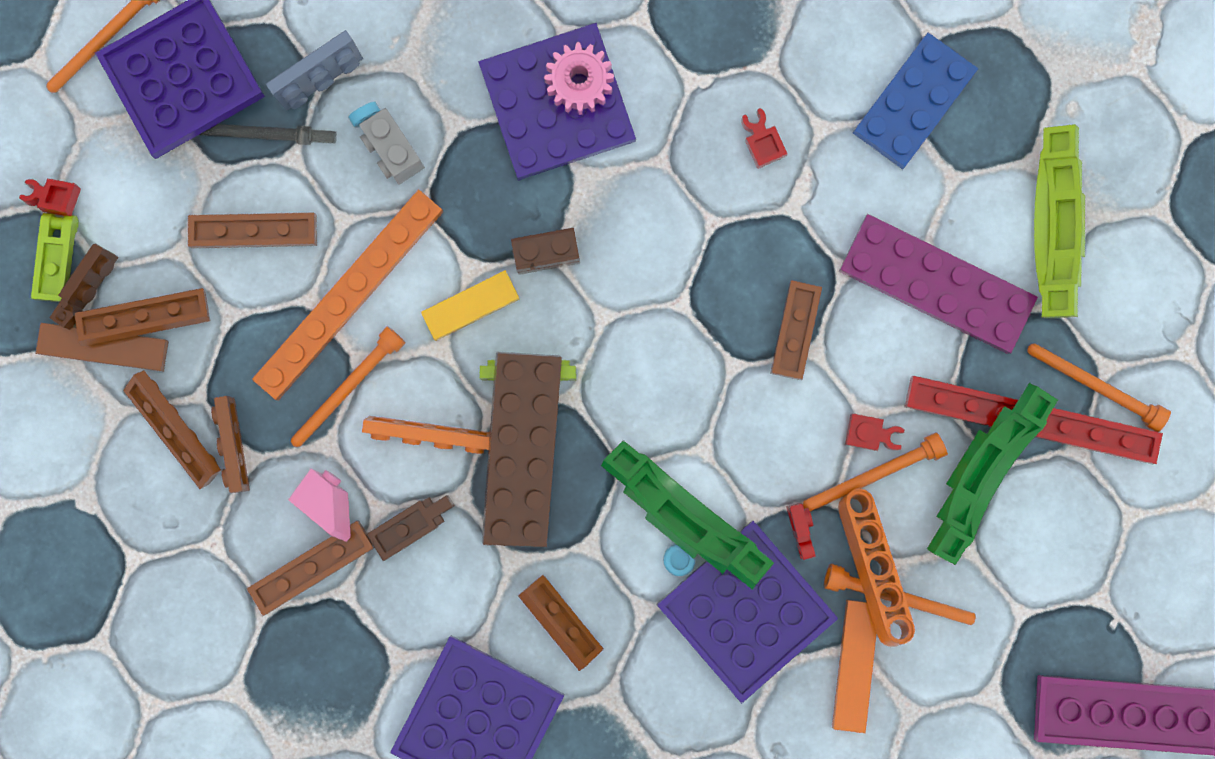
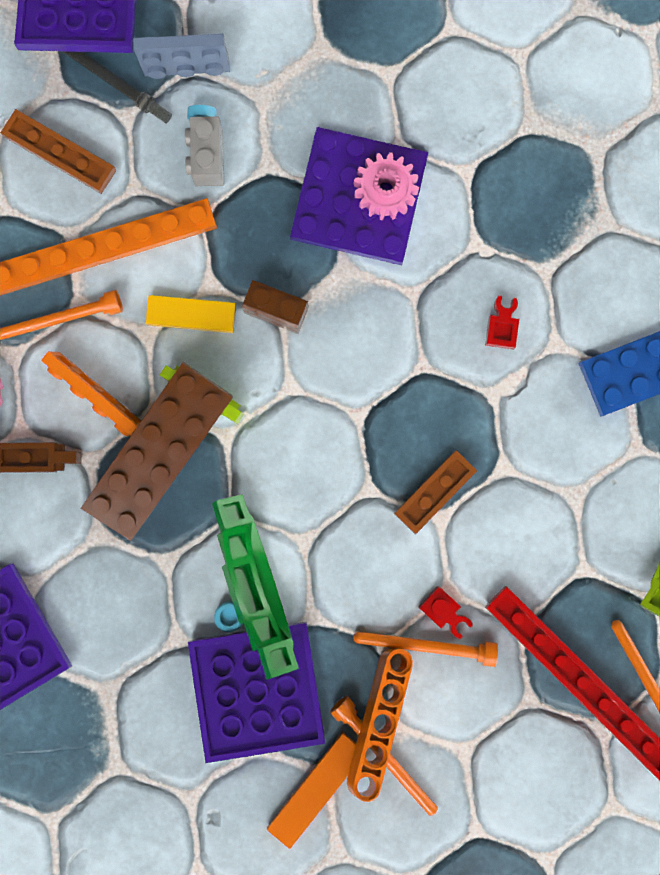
camera: 30 degrees right, 0 degrees up
dark orange plate [518,575,604,671] -> none
red plate [786,503,816,560] -> none
magenta plate [839,214,1038,354] -> none
green piece [927,383,1058,565] -> none

